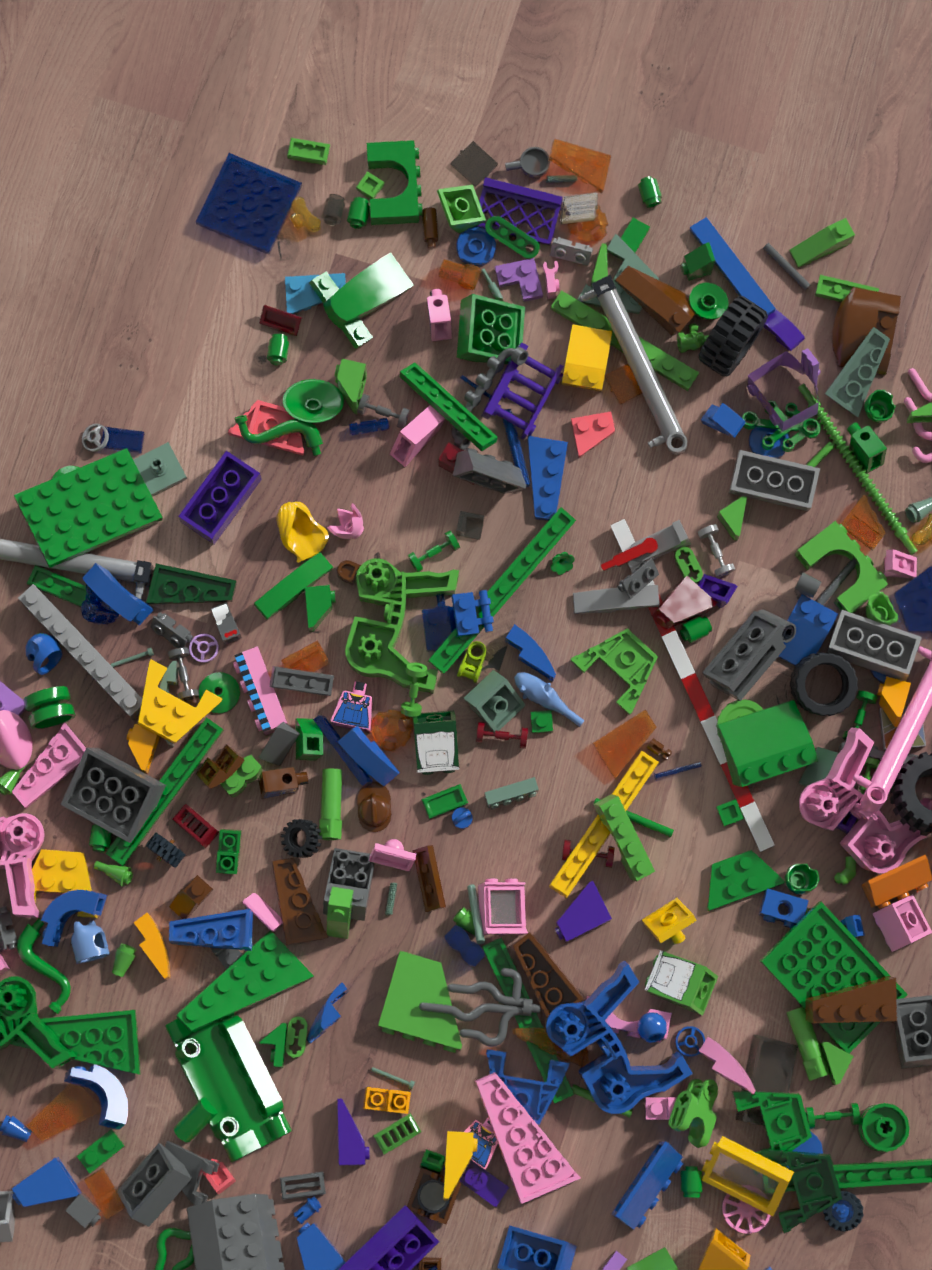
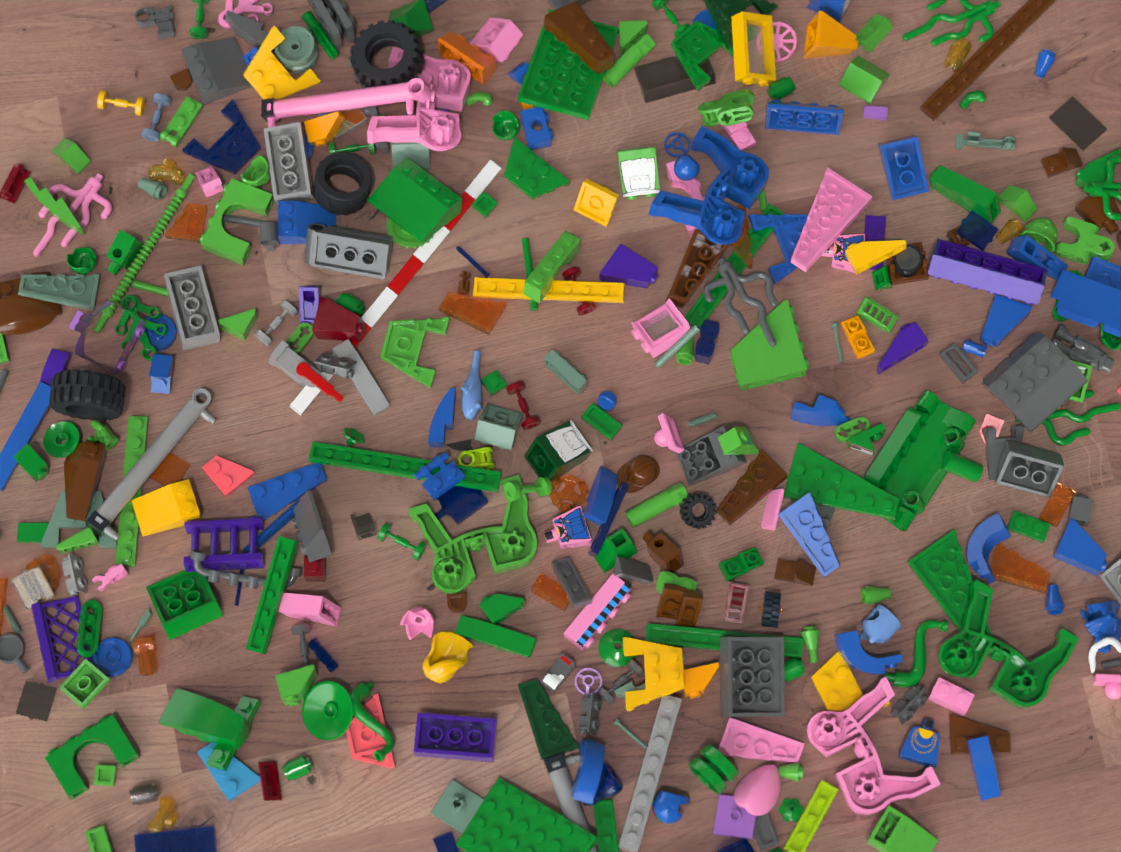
camera: 115 degrees left, 5 degrees down
light orange slope [134,912,170,980] -> none
green brick [347,197,370,229] -> none
reddish brown plate [412,845,446,912] -> none
reddish brown cylinder [422,207,438,249] -> none
bright pink torso [427,289,452,341] -> none
medium lavender plate [495,258,543,302] -> none
bright pink slope [699,1037,755,1094] -> none

